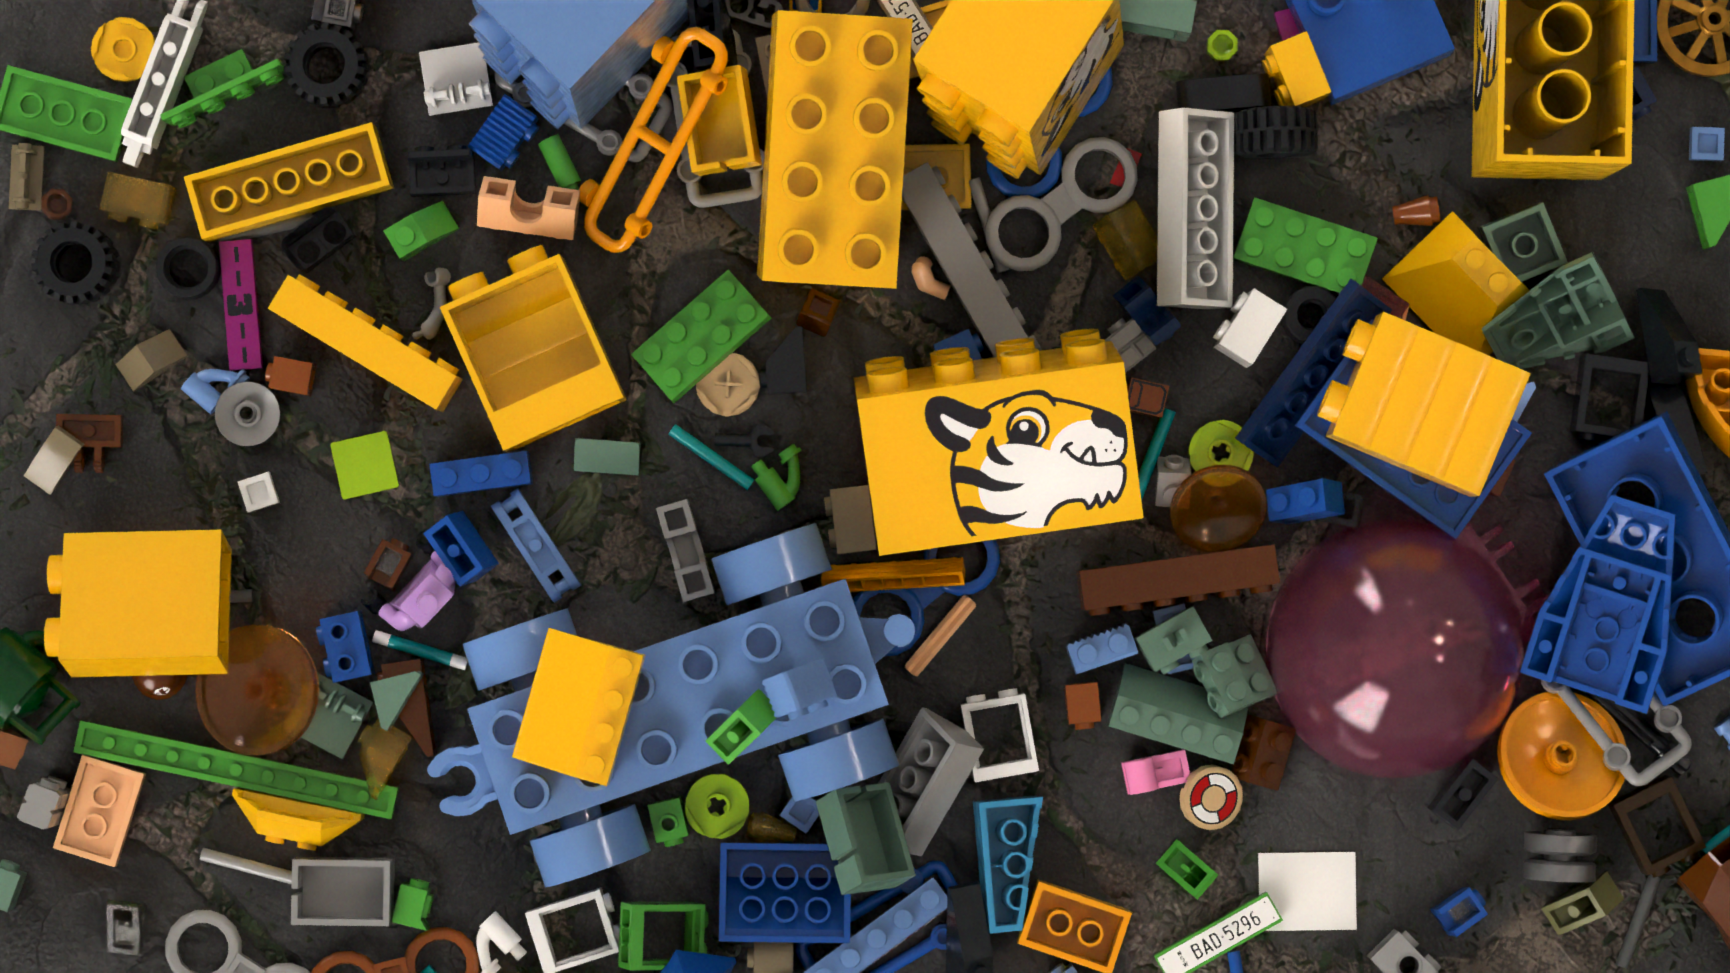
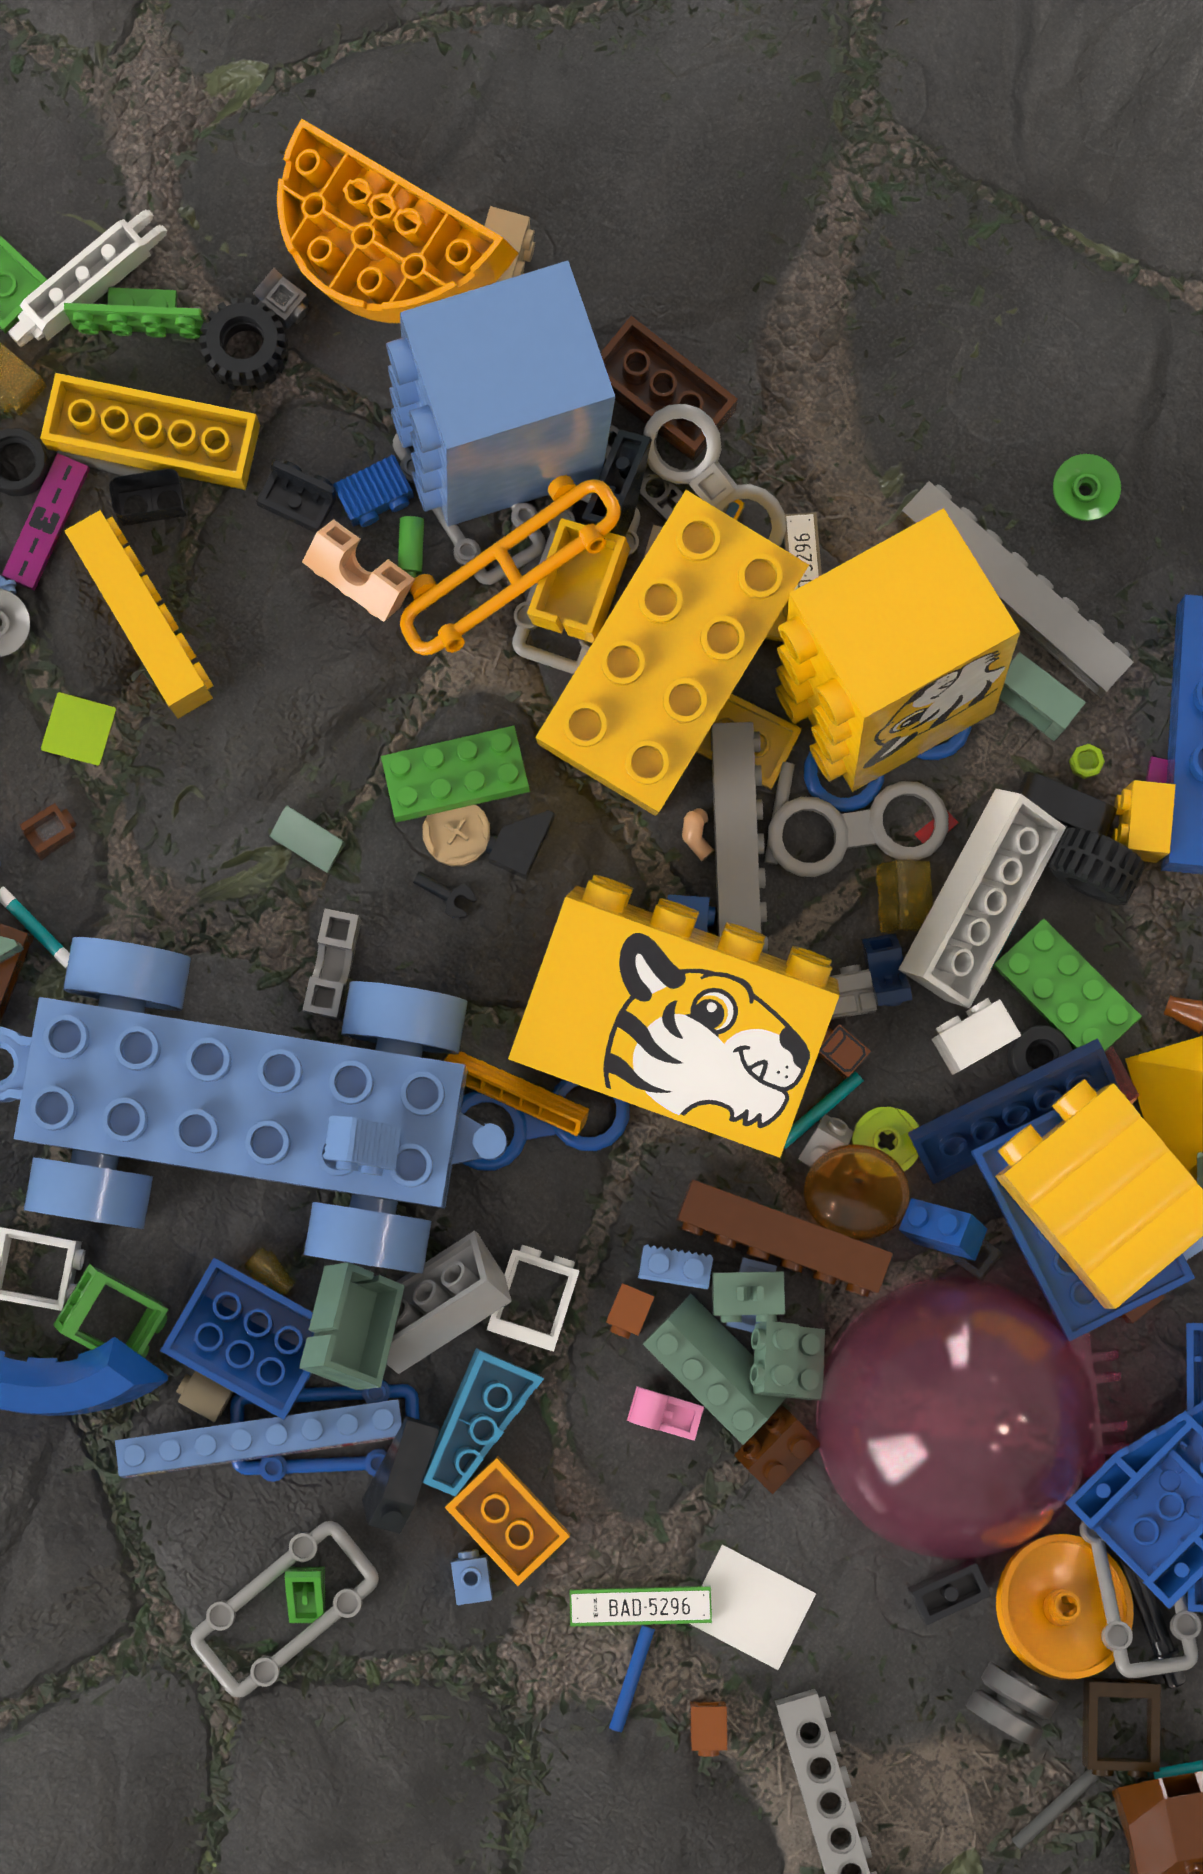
camera: 25 degrees right, 5 degrees down
yellow tile [91,17,155,82] -> none
dark orange brick [265,356,317,396] -> none
lavender torso [361,531,456,631] -> none
bright green slope [383,201,459,262] -> none
light grey piece [412,268,451,340] -> none
white hinge [419,42,493,116] -> none
blue brick [423,511,499,587] -> none
blue brick [429,451,533,497] -> none
yellow brick [440,245,627,453] -> none
medium blue plate [491,488,581,603] -> none
yellow slope [512,628,646,786] -> none
bright green brick [647,796,690,847] -> none
teal bar [668,424,754,490] -> none
lime plate [685,774,750,839] -> none
bright green slope [705,688,776,765] -> none
bright green plant [751,444,802,511] -> none
medium blue plate [779,797,819,833] -> none
reddish brown slope [796,288,841,337] -> none
dark tan brick [824,485,876,554] -> none
light nougat axle [905,595,976,676] -> none
bright green slope [1156,839,1218,900] -> none
tile [1180,764,1243,830] -> none
blue window [1430,887,1488,937] -> none
olive slope [1542,871,1624,936] -> none

